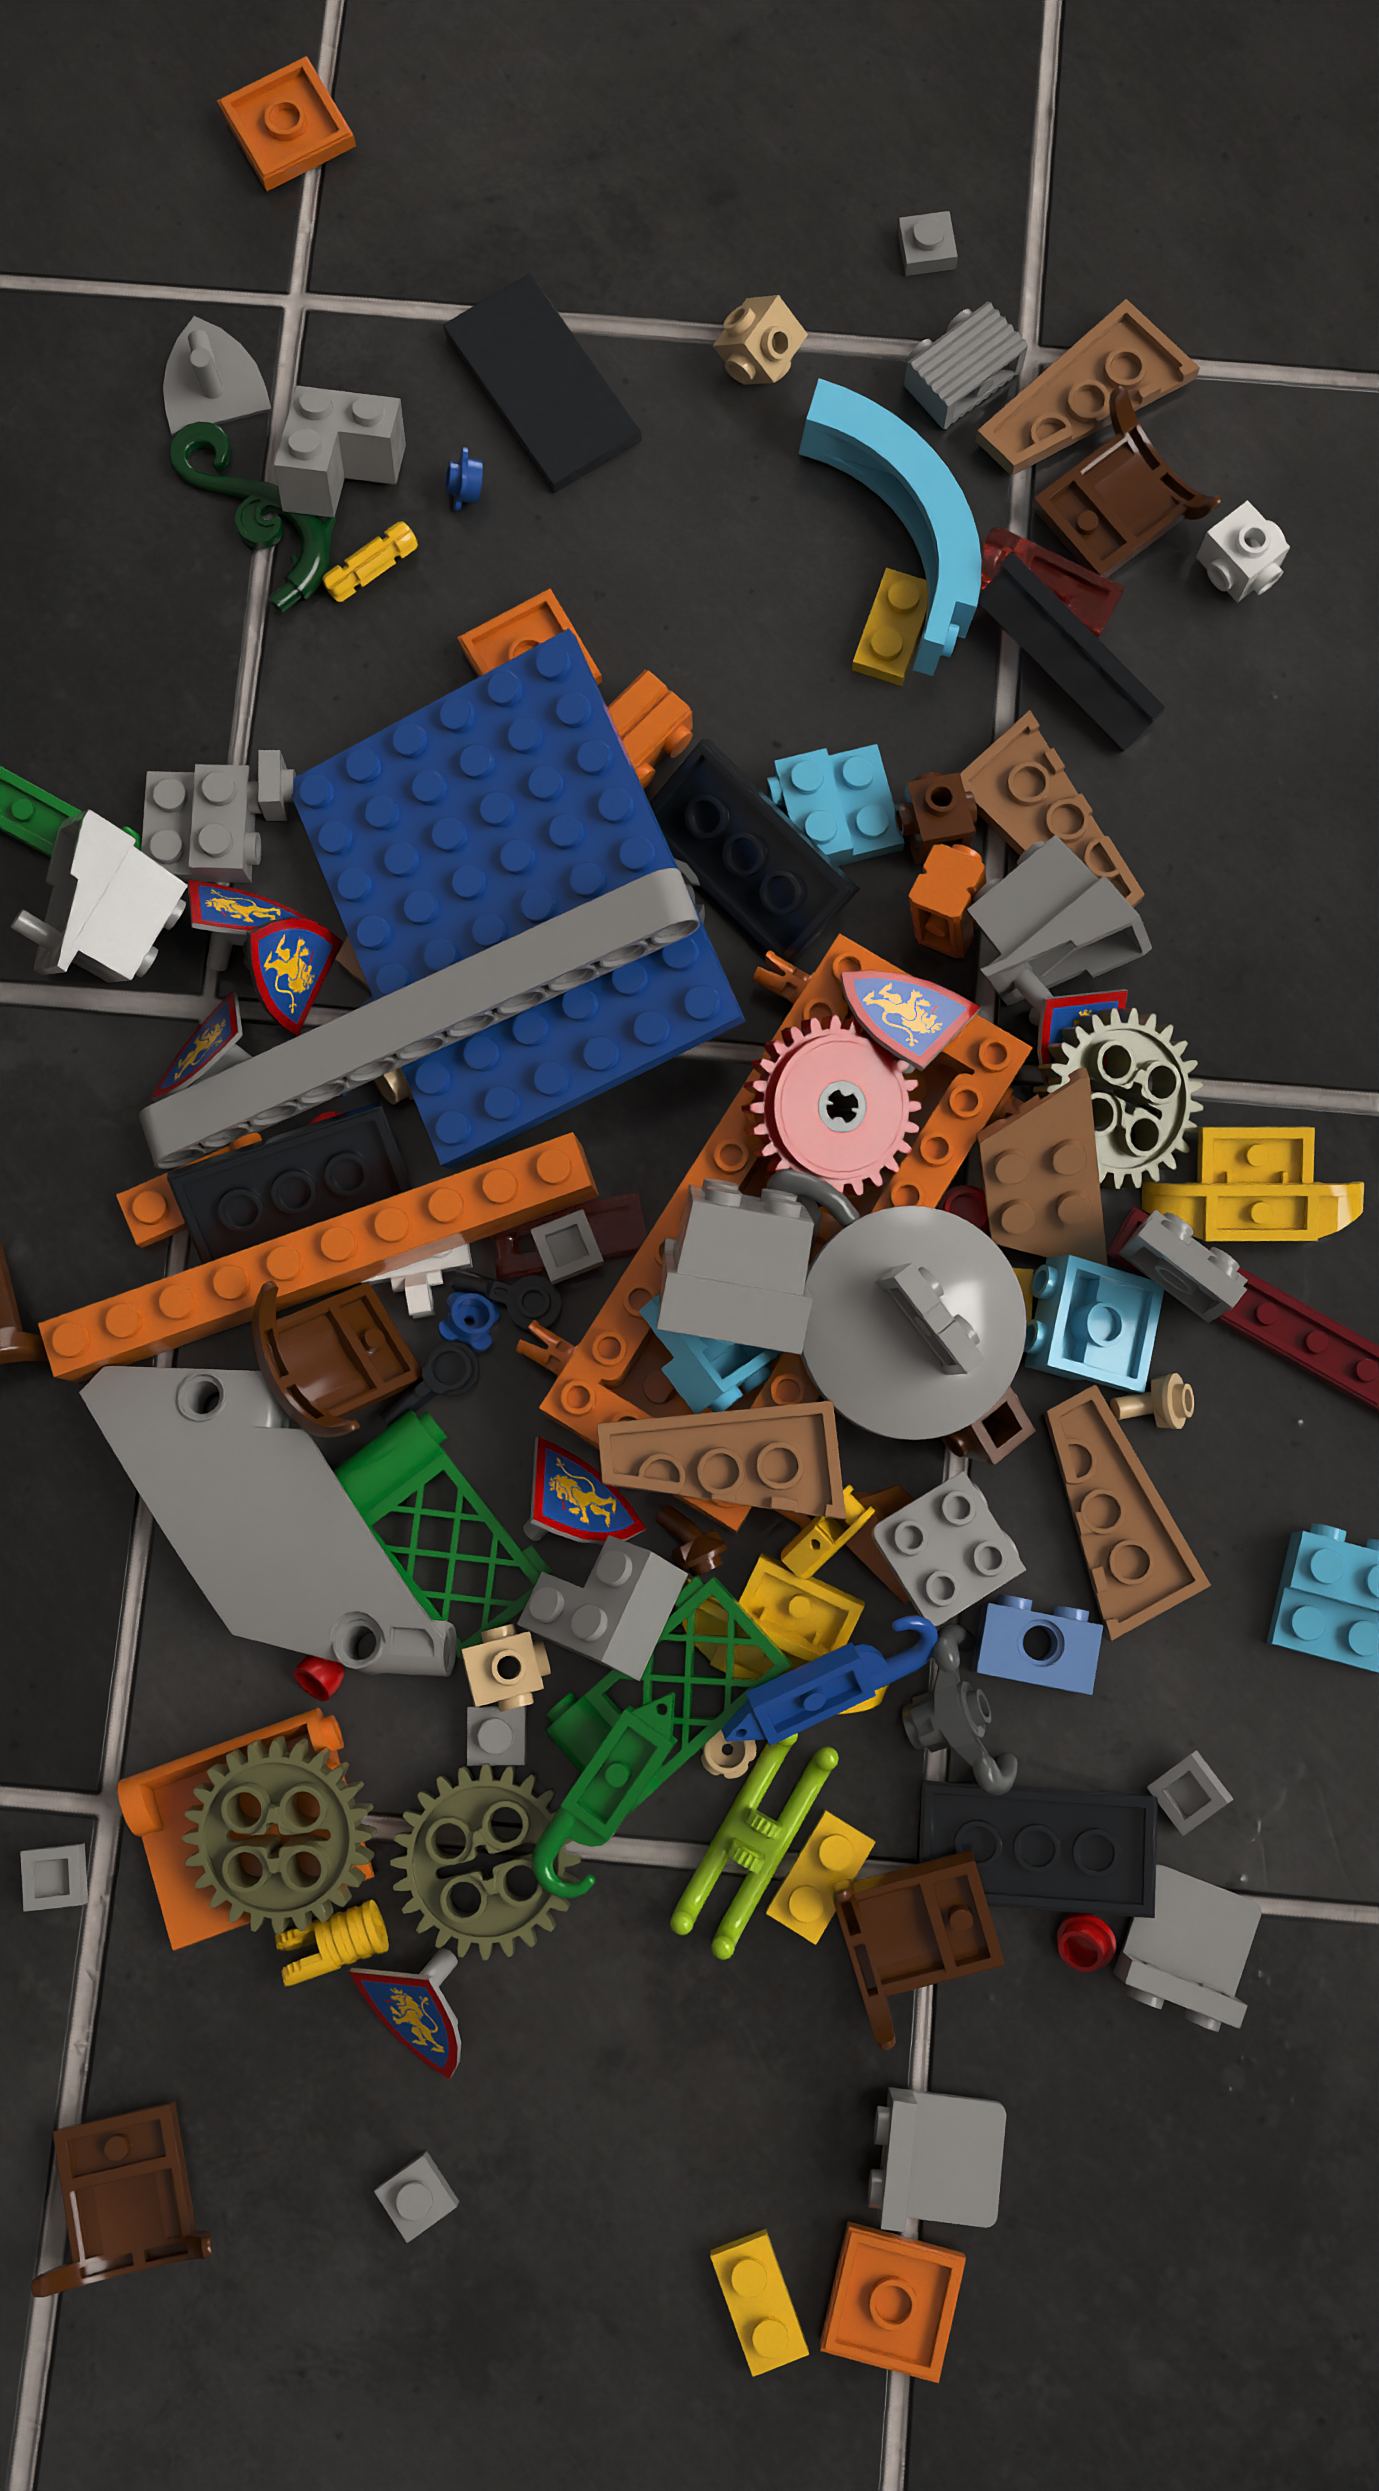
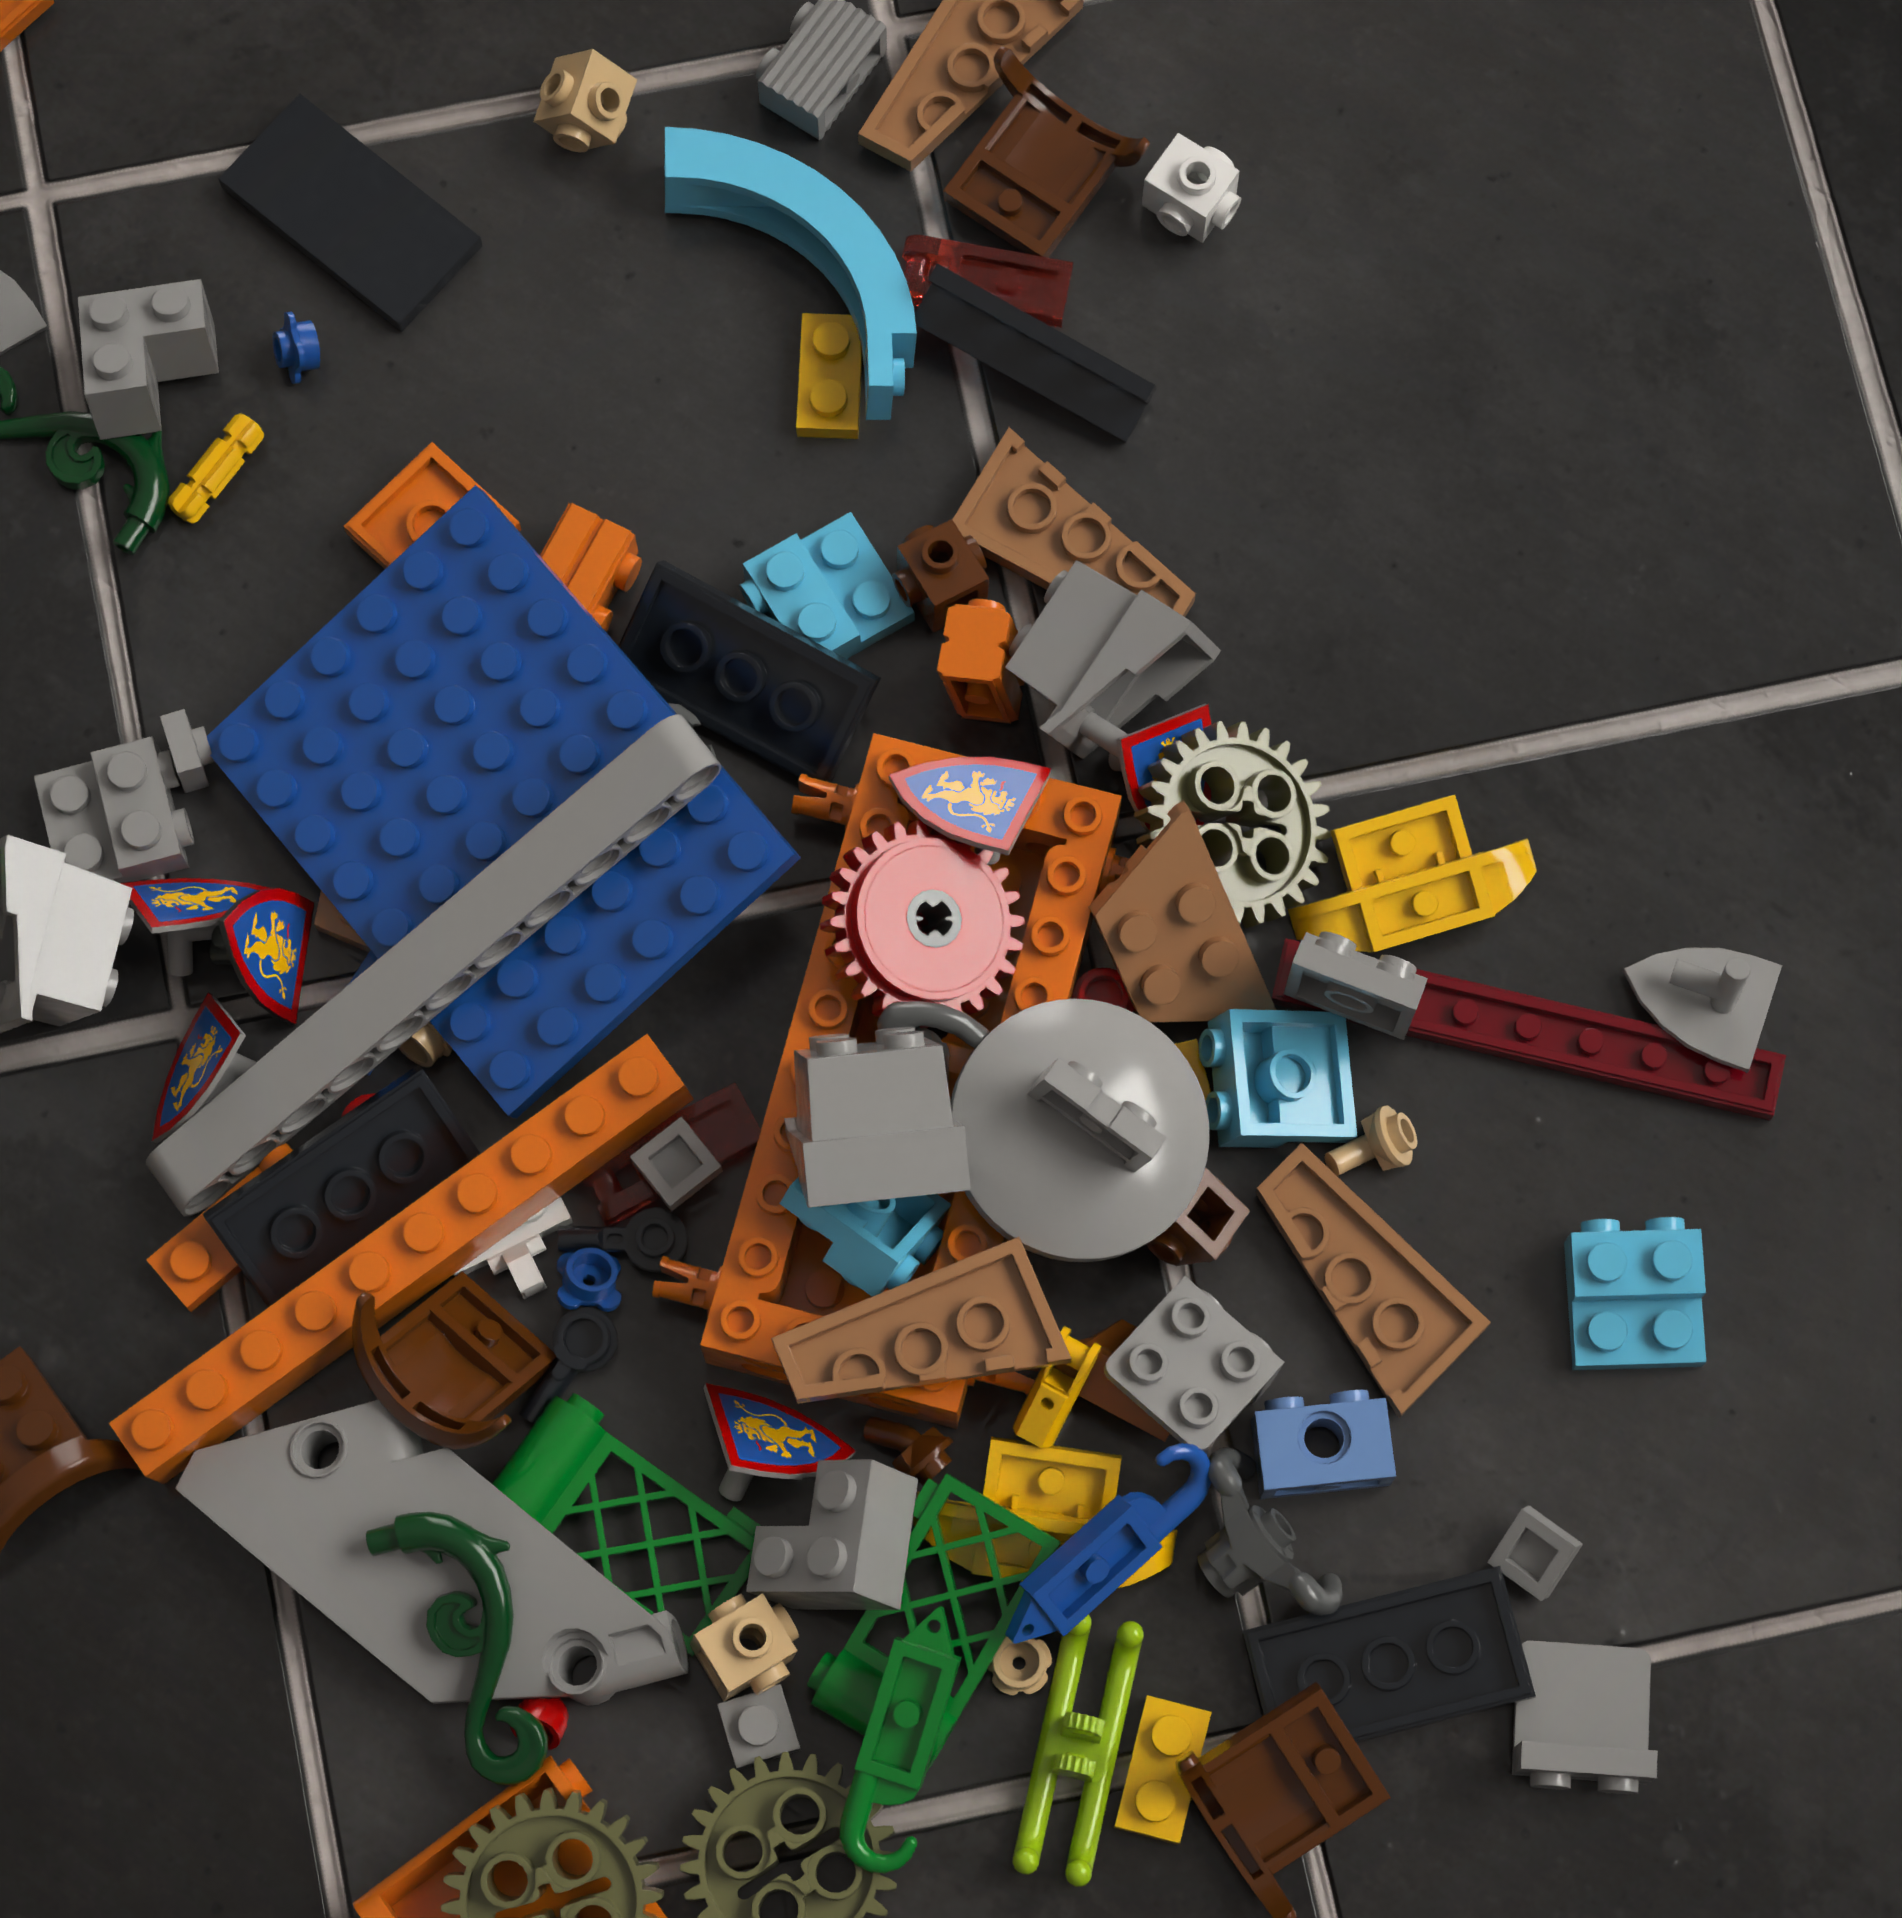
camera: 20 degrees left, 5 degrees down
red plate [1057,1913,1116,1972] -> none
none -> dark green plant [366,1512,548,1785]

